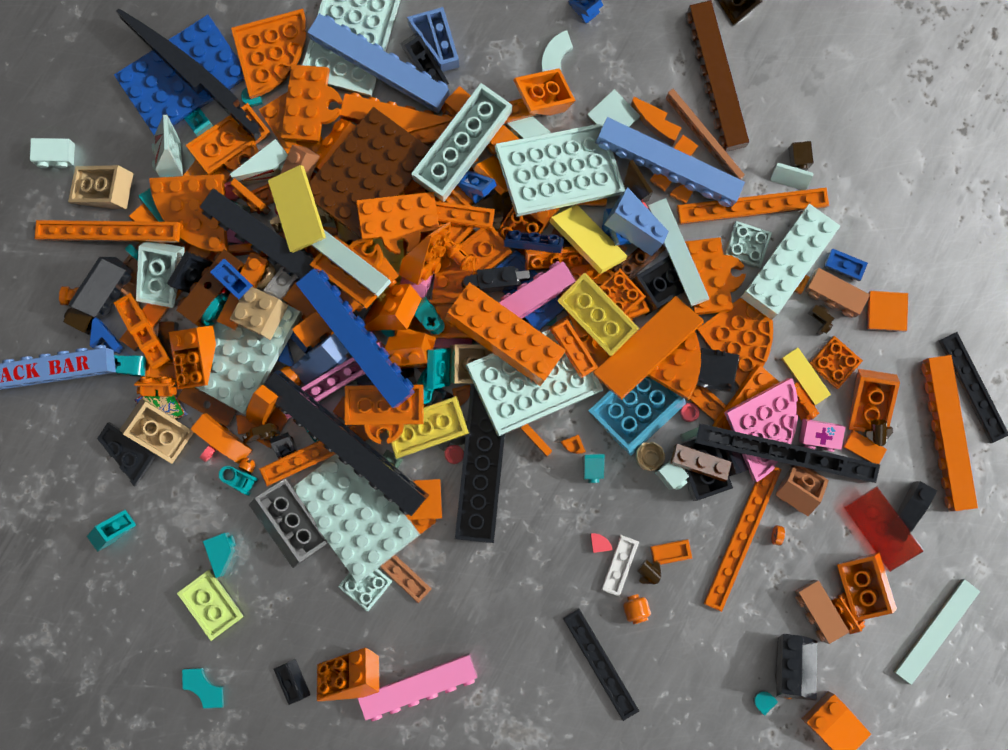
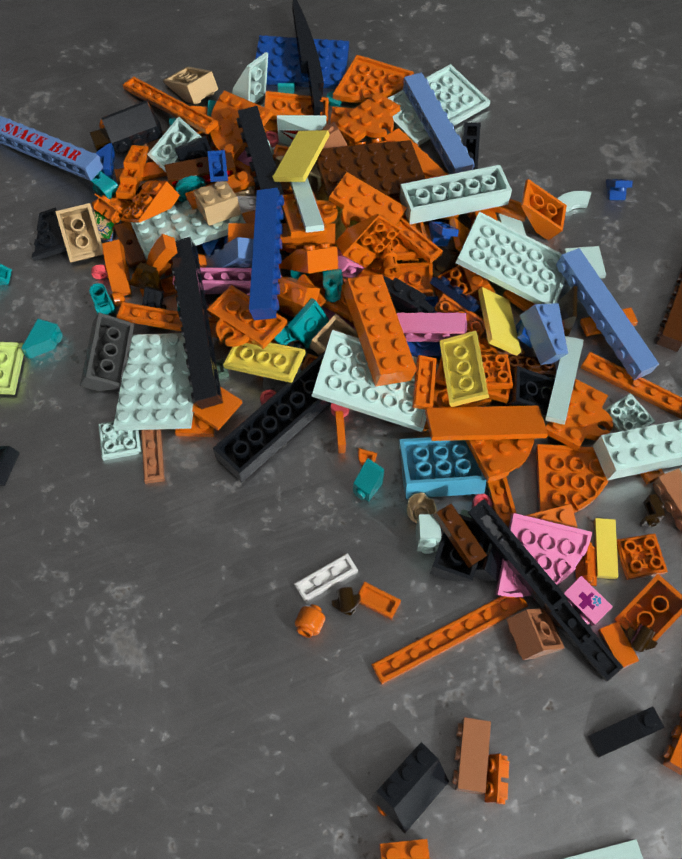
camera: 40 degrees right, 20 degrees down
light aqua brick [30,138,75,168] -> none
orange tile [231,178,271,215] -> none
orange slope [317,647,379,702] -> none
bright pink brick [358,654,477,721] -> none
medium blue wedge [407,7,459,72] -> none
black tile [563,608,639,721] -> none
coral tile [590,533,613,553] -> none
orange slope [631,97,681,146] -> none
nougat tile [666,88,745,180] -> none
orange tile [670,185,693,204] -> none
black piece [696,348,740,393] -> none
teal tile [754,691,778,716] -> none
orange tile [771,525,785,546] -> none
orange slope [837,553,897,621] -> none
clear red tile [844,486,924,572] -> none

